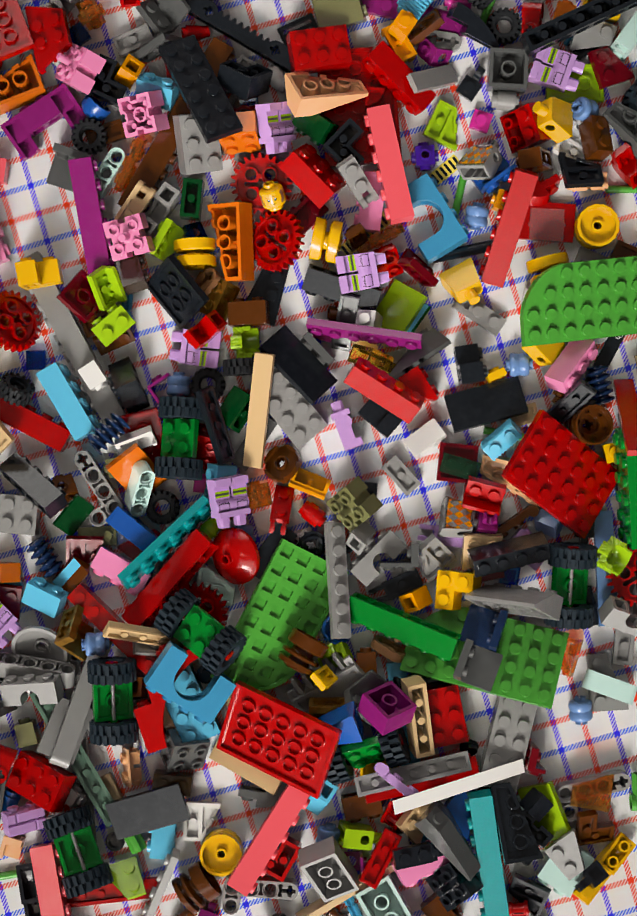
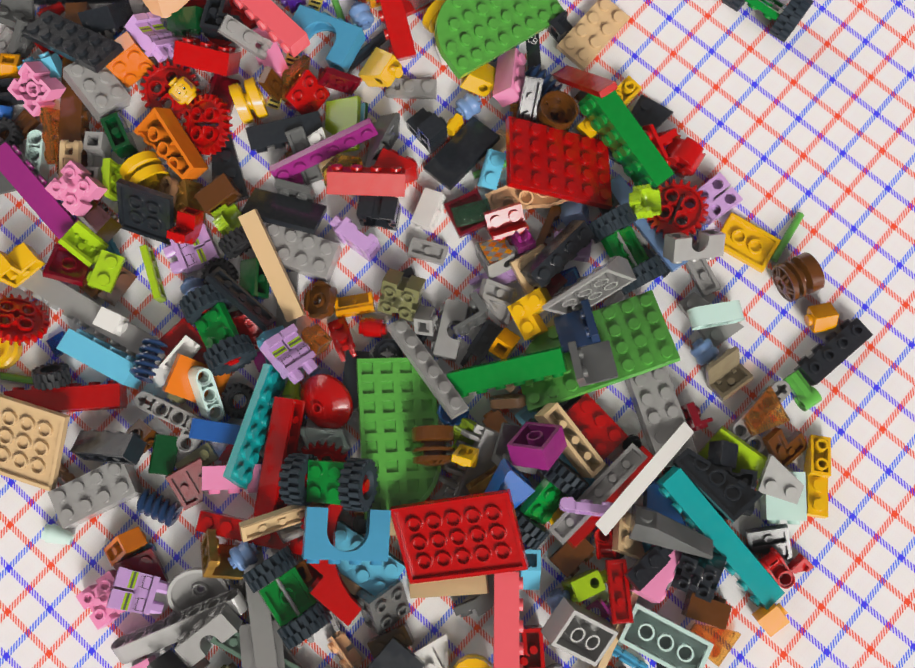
camera: 30 degrees left, 10 degrees down
medium azure brick [21,576,69,619] -> none
slope [52,556,90,596] -> none
black brick [107,356,150,414] -> none
magenta bracket [147,373,171,405] -> none
lavender hips [335,251,390,294] -> none
clear orange wing [561,637,584,677] -> none
black plate [574,860,610,893] -> none
none -> lime tile [139,245,167,303]
none -> dark tan bracket [705,346,754,402]

